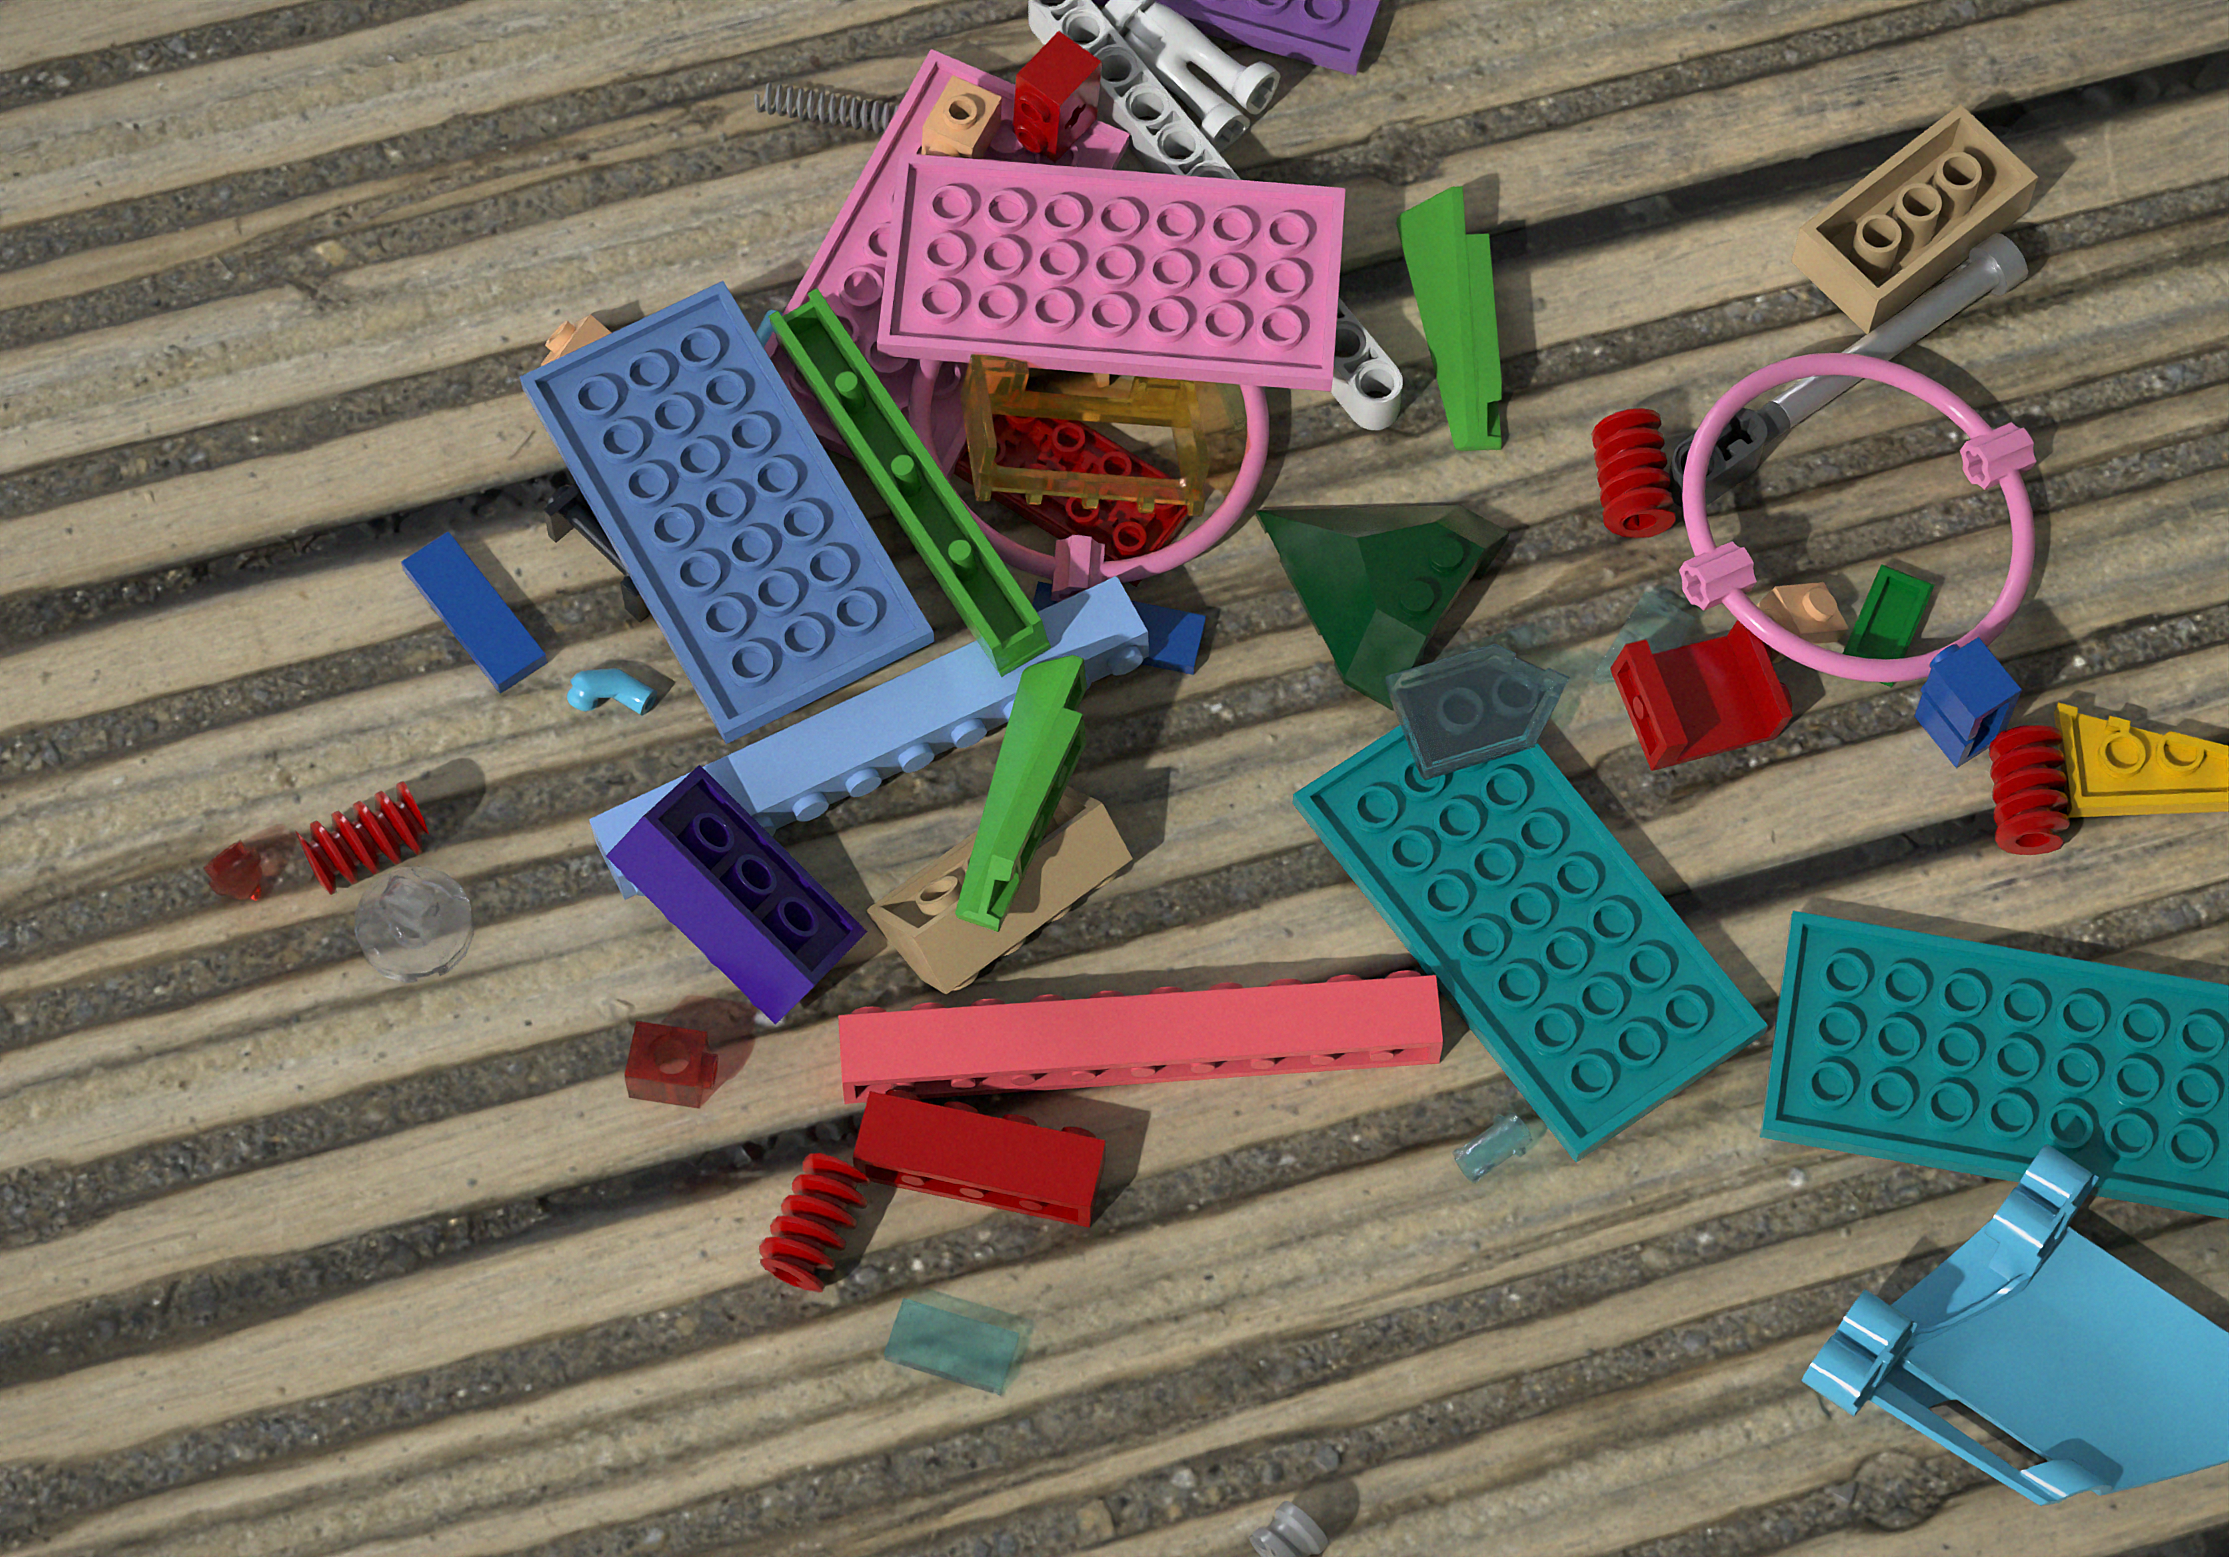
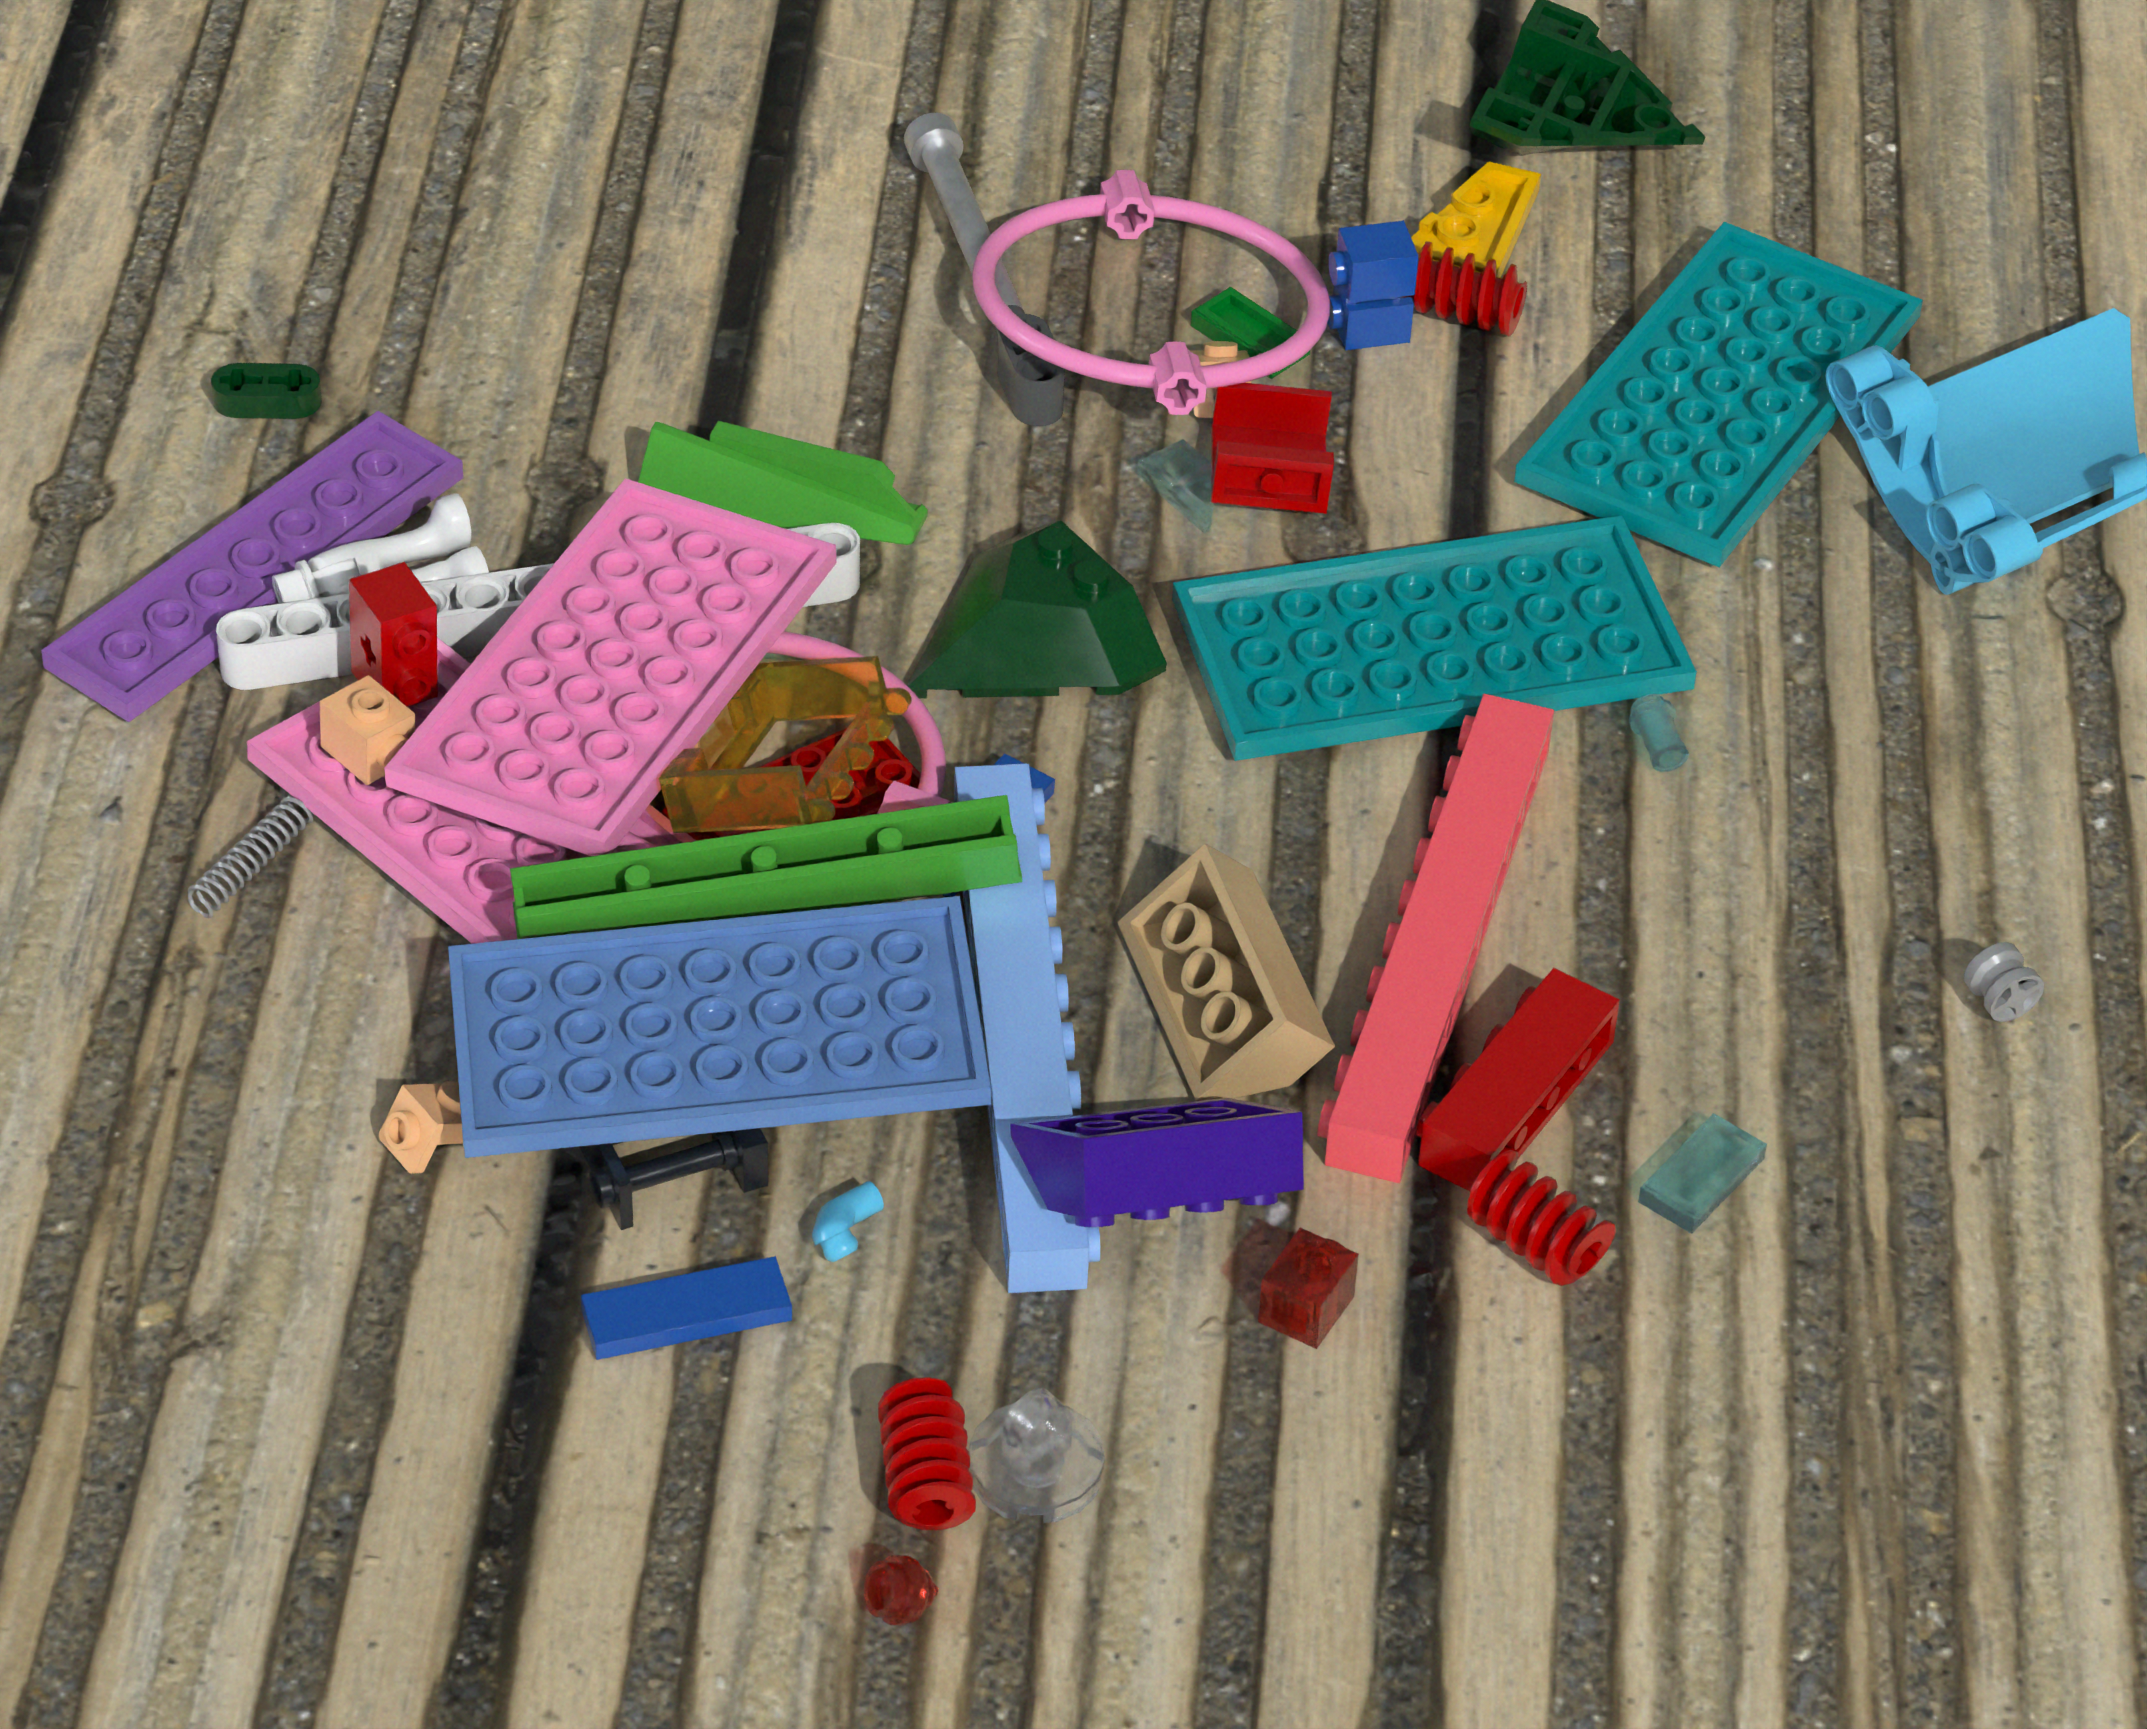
camera: 70 degrees left, 20 degrees down
bright green wedge [955,655,1087,932] -> none
clear light blue tile [1385,644,1570,780] -> none
red piece [1591,408,1676,538] -> none
tan brick [1791,104,2038,334] -> none

